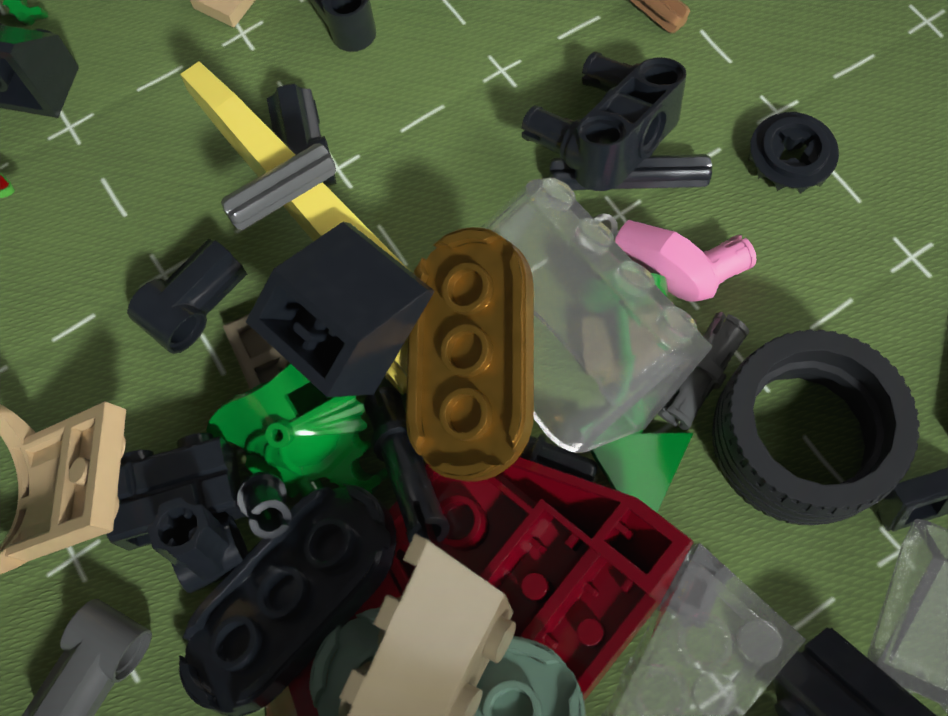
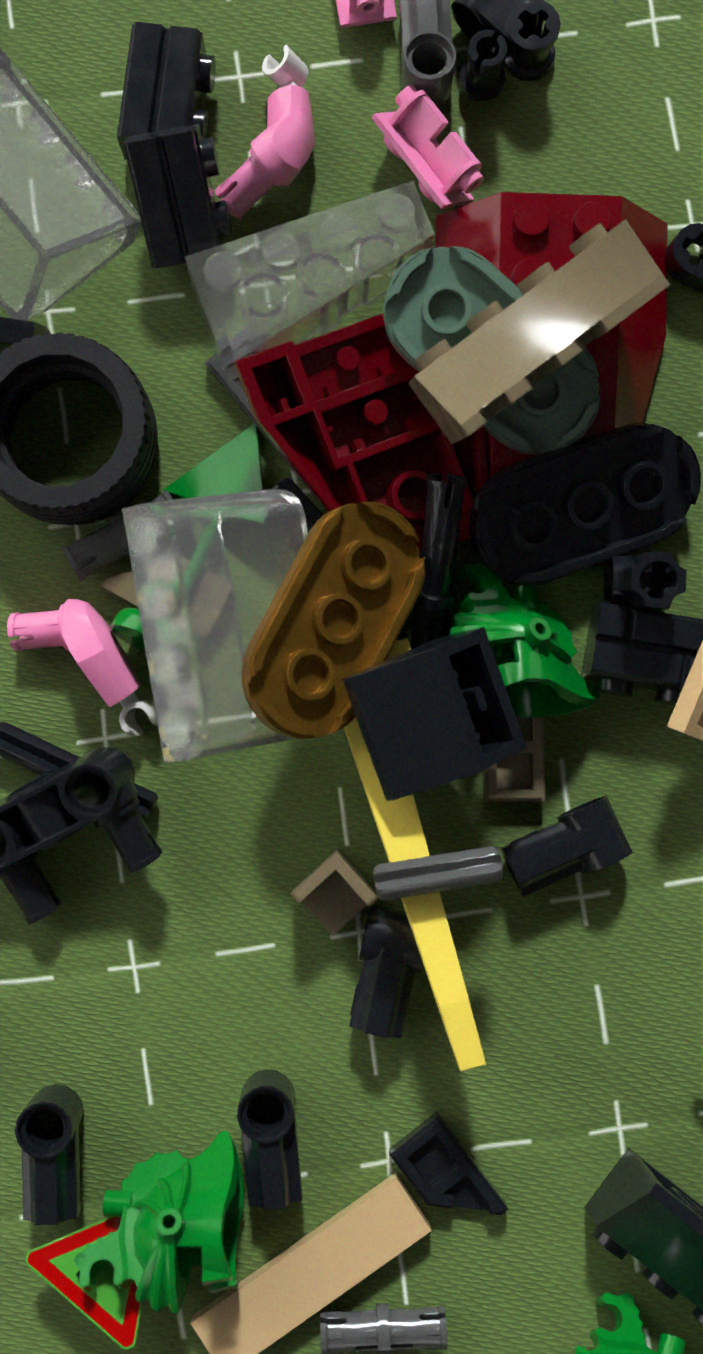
camera: 160 degrees left, 15 degrees up
black pin [237,472,291,539] -> none
none -> dark tan panel [290,849,379,937]
none -> black tile [389,1111,508,1215]

